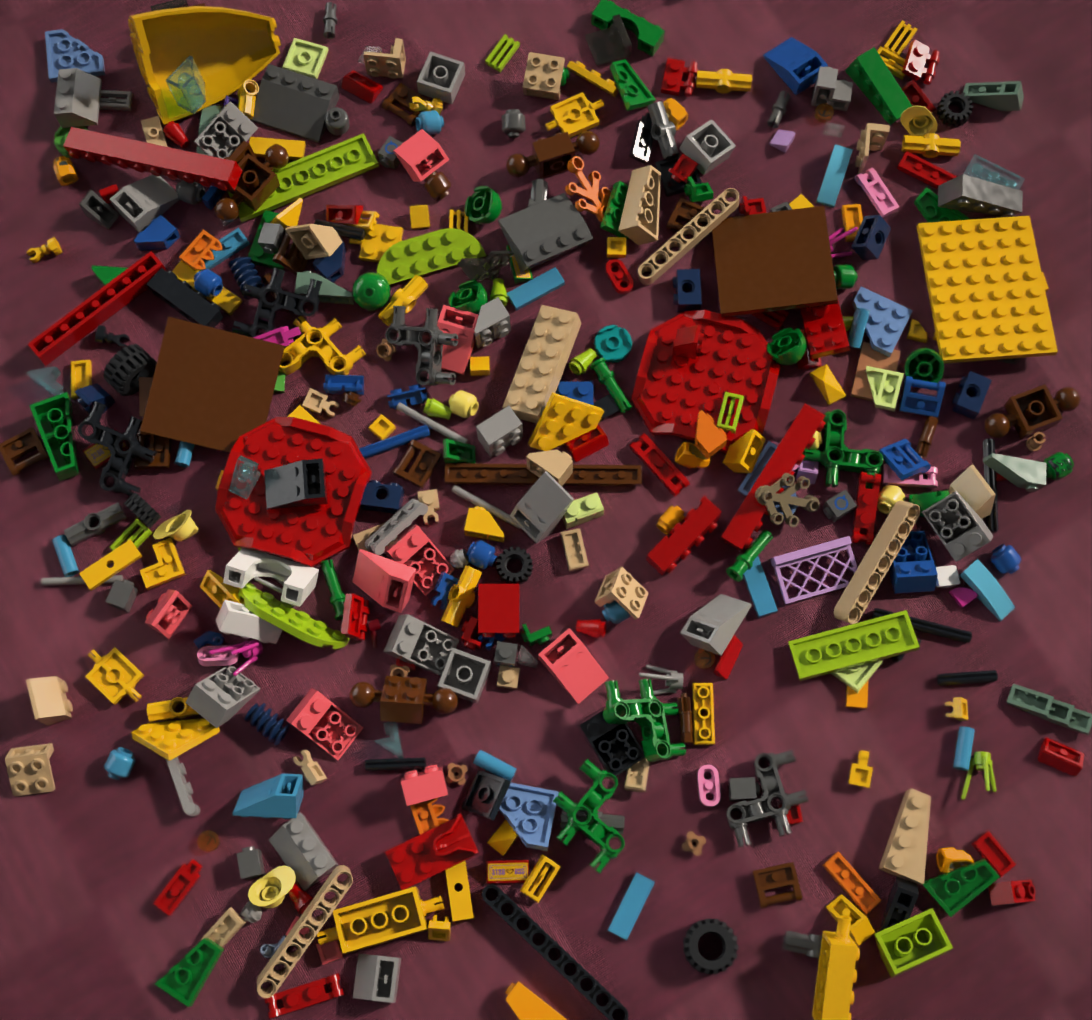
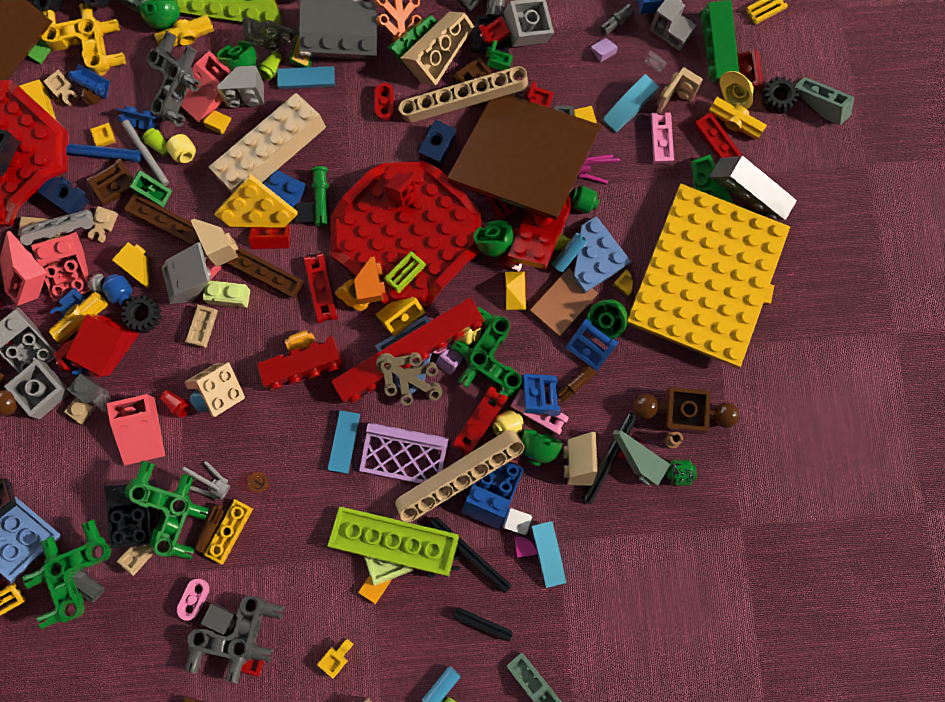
camera: 25 degrees right, 5 degrees up
dark pink hinge [253,326,301,346] -> none
medium nougat plate [376,338,396,361] -> none
light grey bar [451,485,521,529] -> none
dark azure piece [473,750,517,782] -> none
light grey brick [476,406,523,457] -> none
green bracket [520,623,552,646] -> none
lime cone [569,348,597,375] -> none
teal tile [594,325,632,363] -> none
yellow tile [607,237,626,258] -> none
dark azure tile [608,872,655,940] -> none
light grey slope [680,594,752,656] -> none
medium nougat plate [682,831,706,856] -> none
red slope [713,635,743,680] -> none
green pin [726,530,773,582] -> none
clear orange tile [815,103,834,123] -> none
dark grey brick [823,489,857,523] -> none
light orange tile [841,204,863,242] -> none
dark blue brick [851,215,891,260] -> none
yellowish green wing [866,366,904,411] -> none
yellow tile [877,46,906,80] -> none
plate [902,39,940,85] -> none
light grey slope [922,491,993,562] -> none
yellow tile [945,697,968,721] -> none
dark blue brick [952,371,992,420] -> none
clear light blue wing [964,154,1025,190] -> none
blue head [990,544,1021,574] -> none

